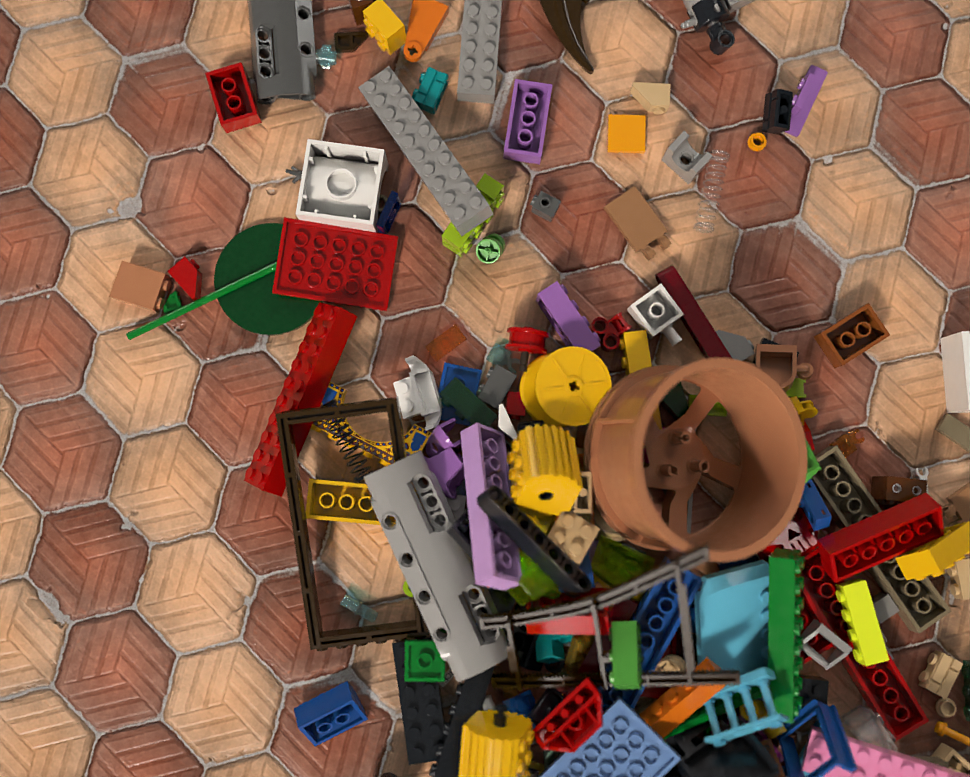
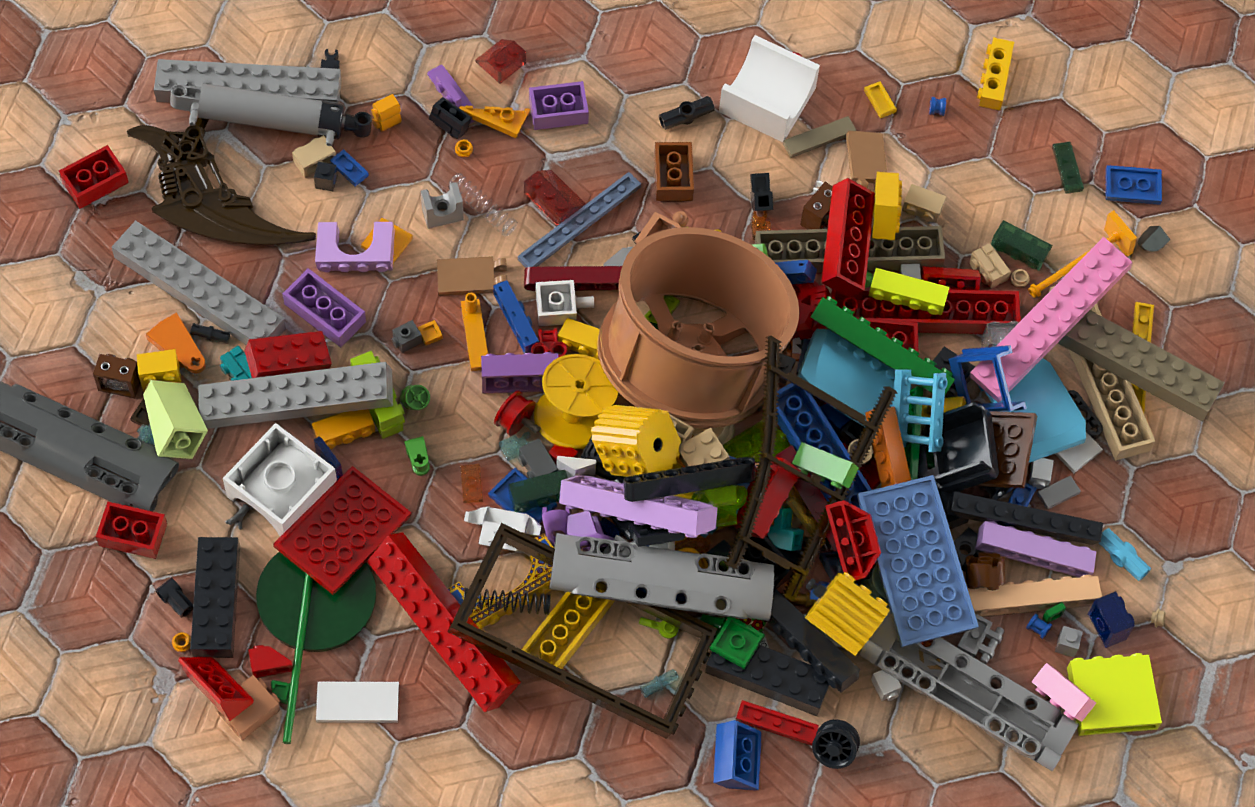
camera: 60 degrees left, 20 degrees down
tan slope [630,82,670,114] -> none
light grey tile [800,619,852,670] -> none
none -> yellowish green slope [143,380,208,459]
none -> black piece [155,578,193,618]
none -> light orange plate [172,632,191,652]
none -> red slope [178,657,254,721]
none -> black pin [190,323,231,344]
none -> black brick [190,537,240,658]
none -> red brick [245,331,332,378]
none -> tan brick [292,135,336,178]
none -> light orange brick [311,409,375,451]
none -> black brick [314,161,338,192]
none -> lavender arch [315,222,395,272]
none -> white tile [316,682,399,723]
none -> blue plate [330,149,369,187]
none -> light orange brick [371,94,402,132]
none -> bright green piece [404,436,430,476]
none -> light orange plate [417,320,443,346]
none -> light orange wing [459,105,531,138]
none -> light orange piece [461,293,488,371]
none -> clear red slope [475,39,526,84]
none -> blue piece [493,280,539,354]
none -> sand blue plate [518,172,641,268]
none -> clear red slope [524,170,586,226]
none -> medium lavender brick [529,81,589,130]
none -> black piece [659,96,715,130]
none -> red plate [736,700,819,746]
none -> black brick [750,173,774,211]
none -> red brick [921,266,981,290]

